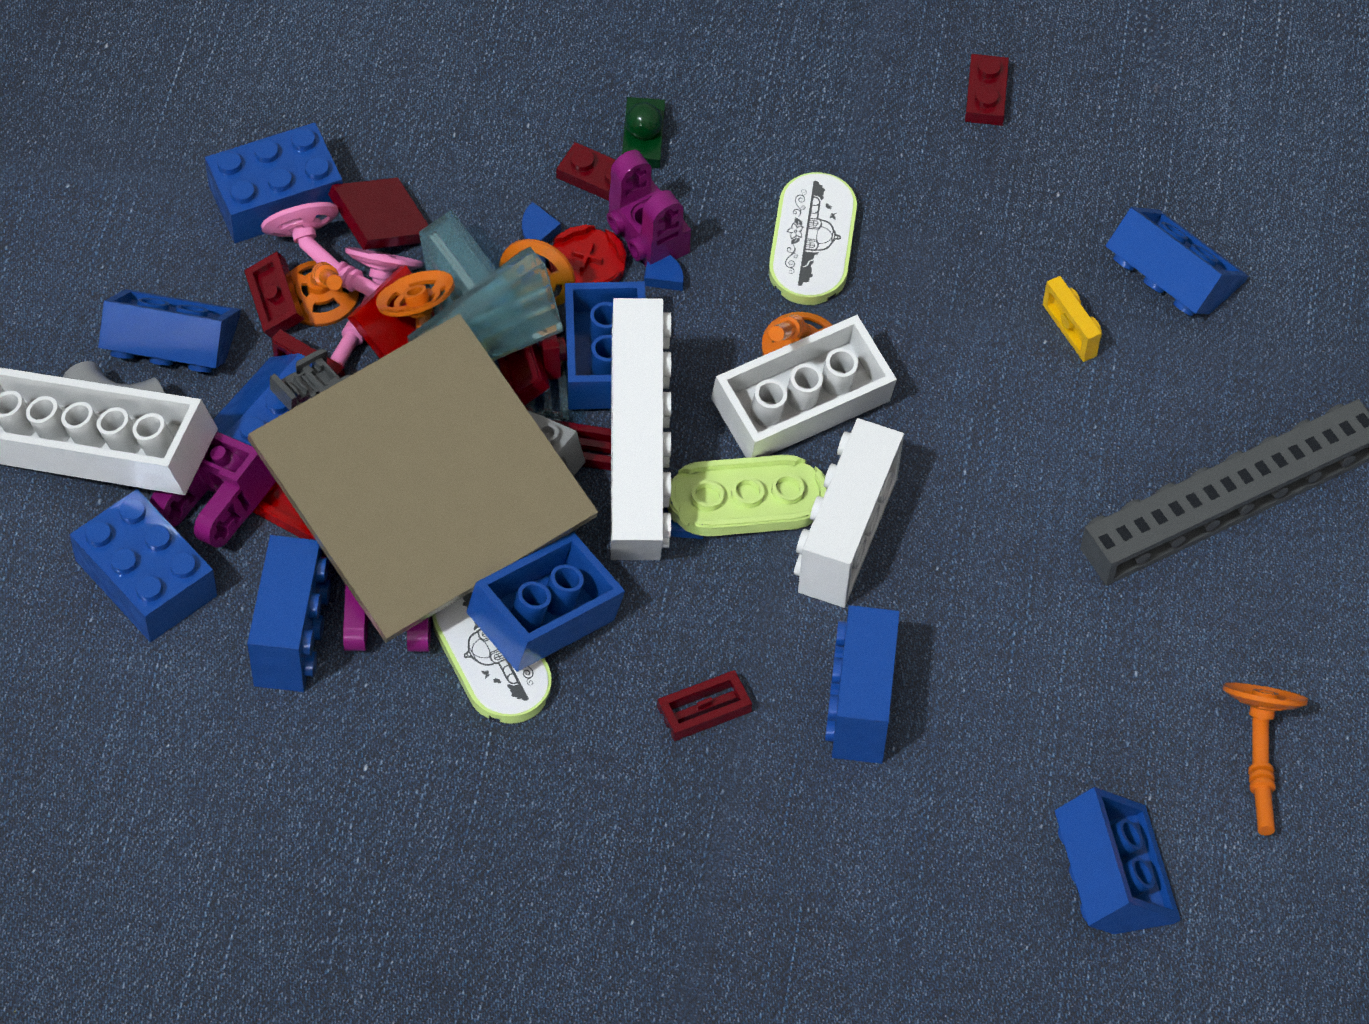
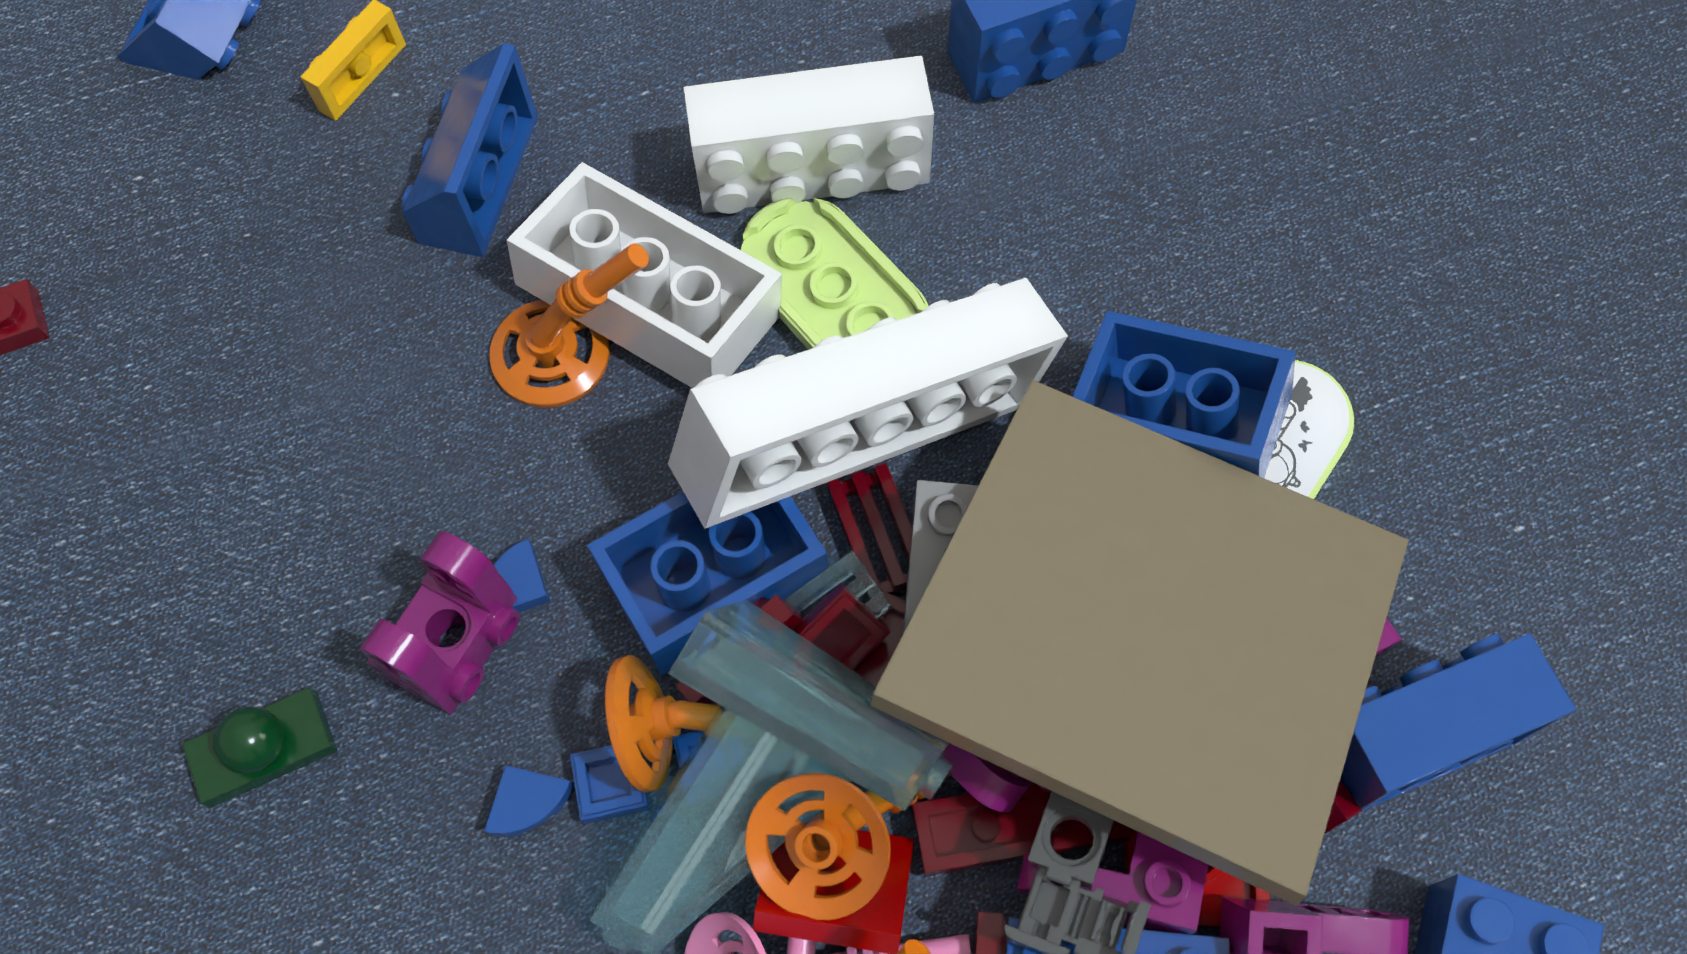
camera: 115 degrees left, 10 degrees up
red tile [548,224,626,288] -> none
dark red plate [556,142,615,201] -> none
dark red tile [657,670,752,741] -> none
white tile [769,172,857,305] -> none
none -> blue slope [402,43,538,258]

